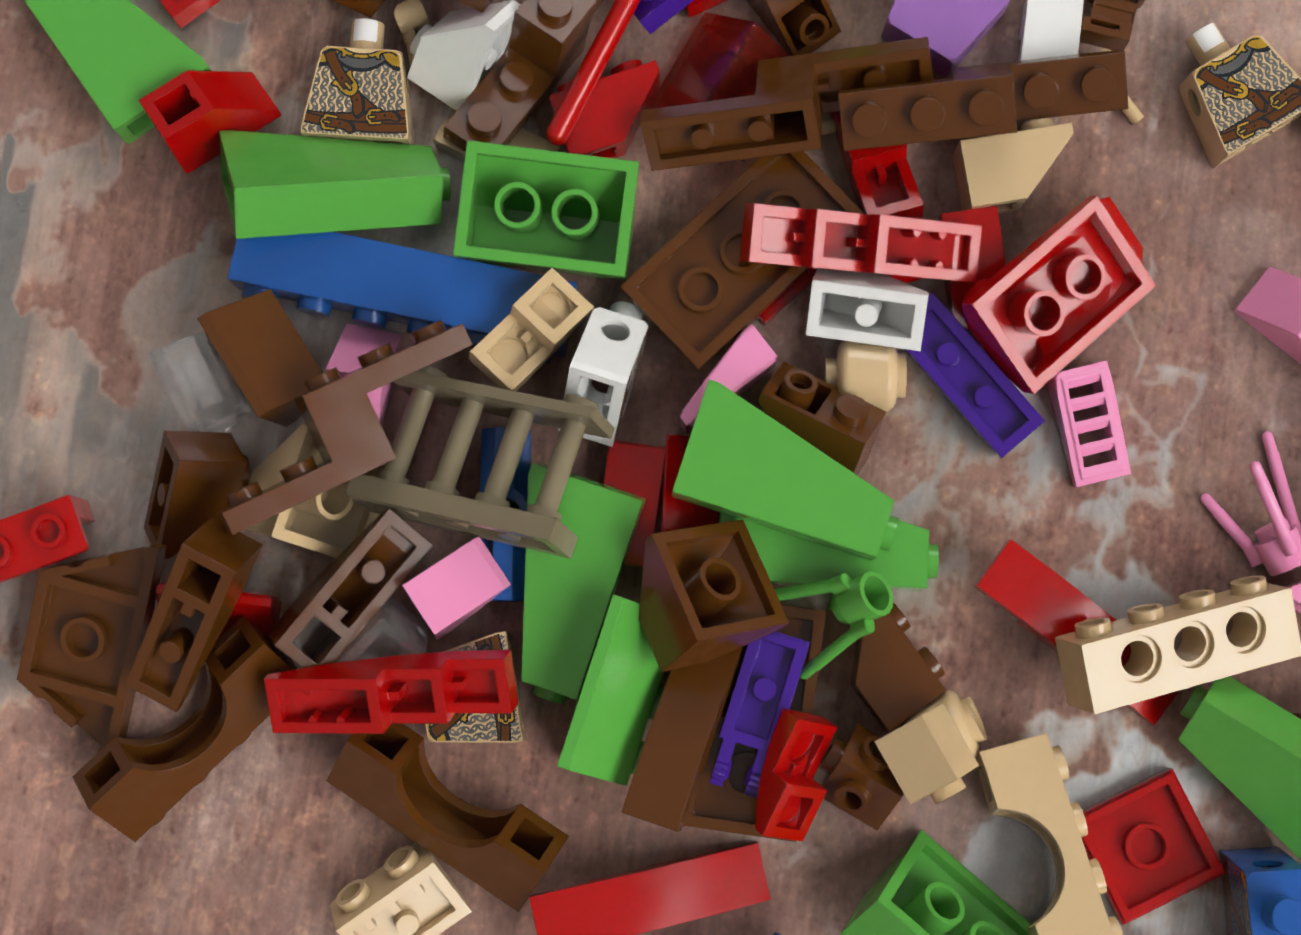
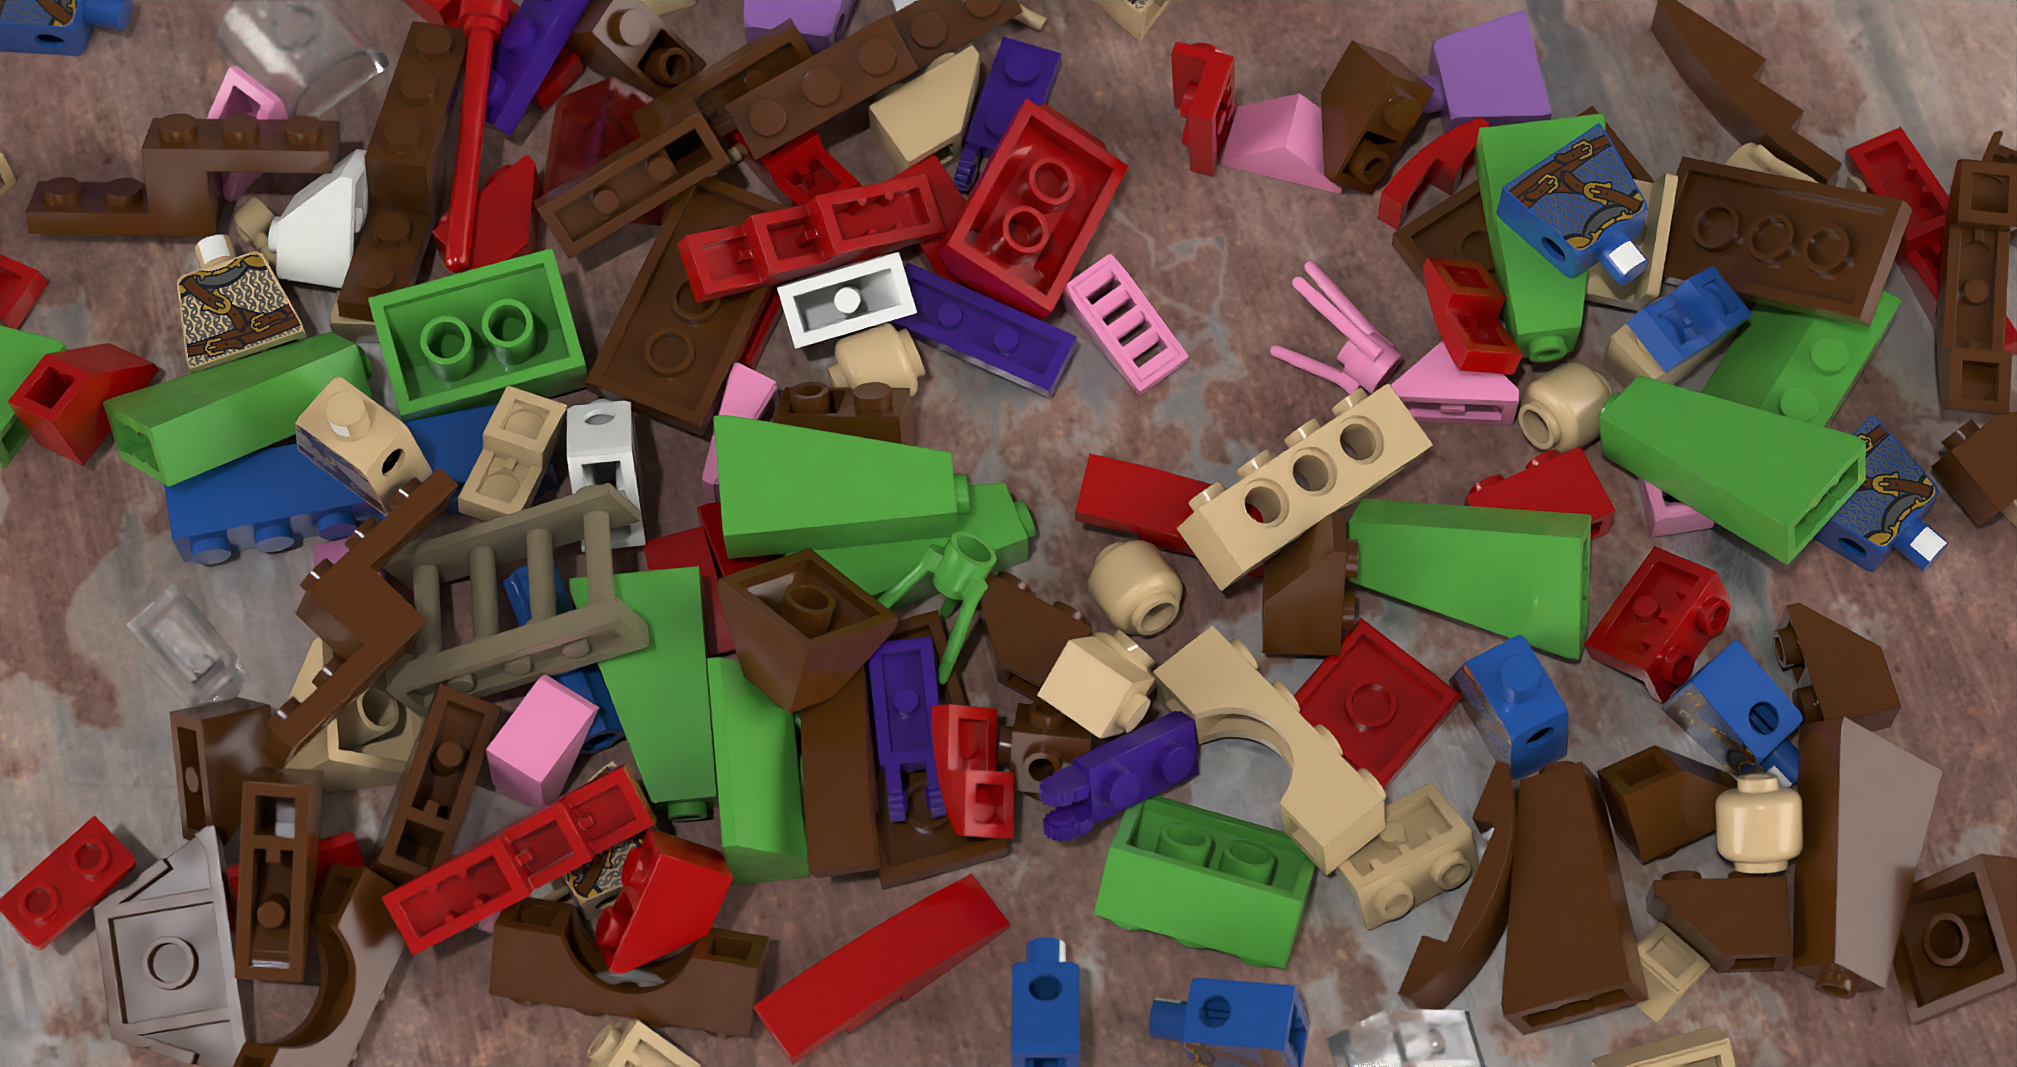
camera: 25 degrees left, 15 degrees down
reddish brown slope [197,289,323,427] -> none
none -> tan torso [295,376,433,516]
none -> red slope [595,828,734,975]
none -> dark purple hinge [953,36,1061,193]
none -> dark purple hinge [1039,710,1199,842]
none -> tan head [1088,540,1183,636]
none -> red bracket [1171,42,1236,177]
none -> reddish brown slope [1262,513,1358,655]

